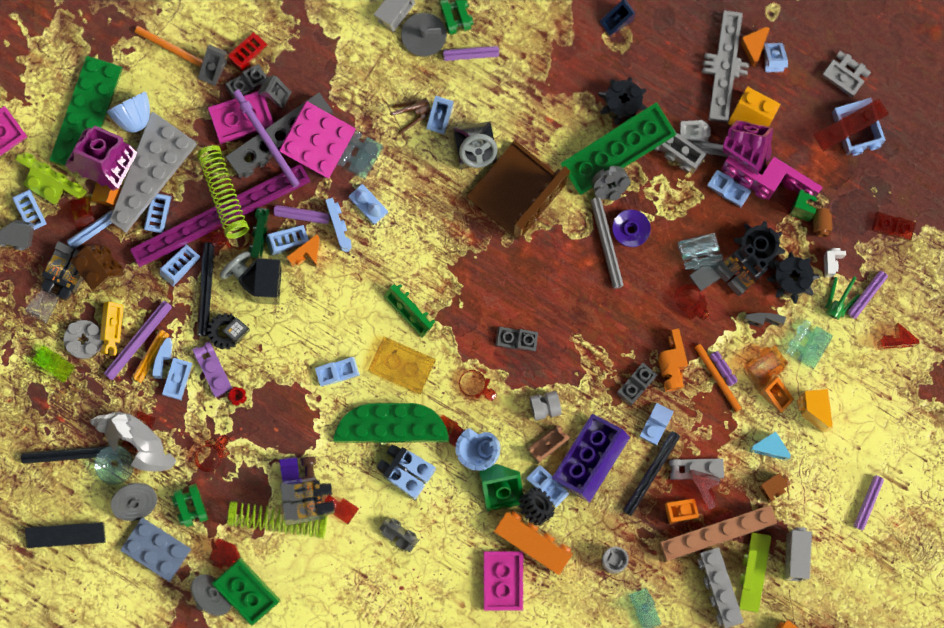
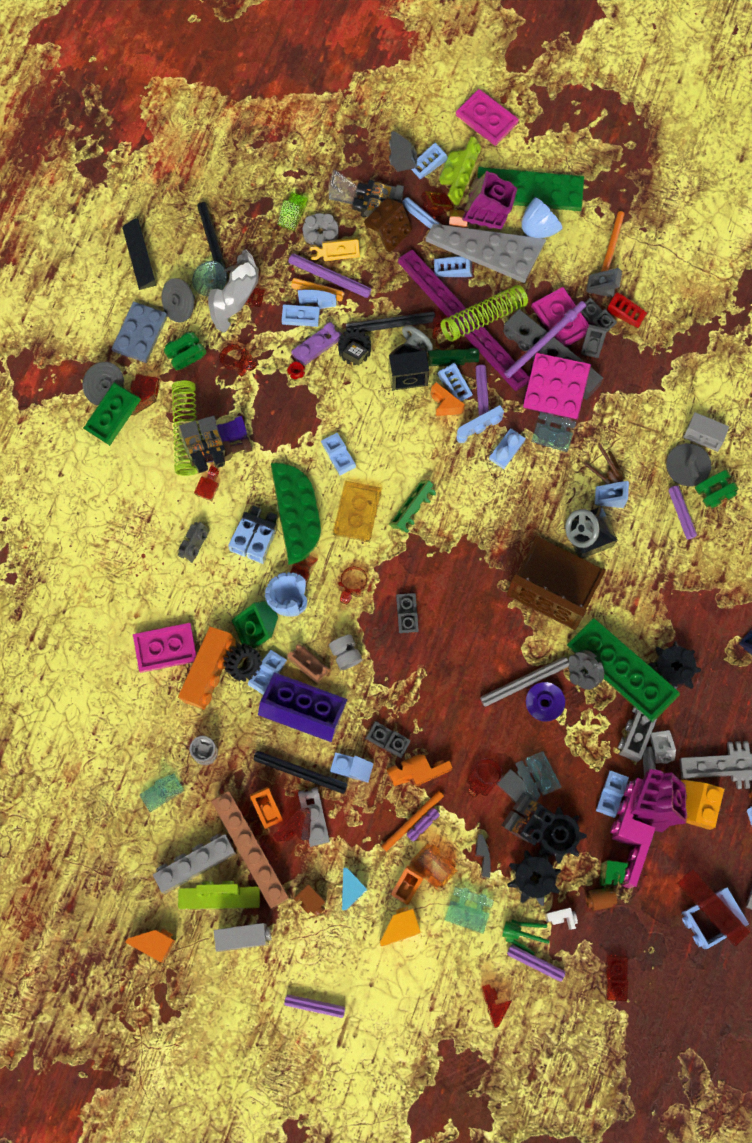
camera: 85 degrees right, 5 degrees down
light blue slope [159,244,200,286] -> none

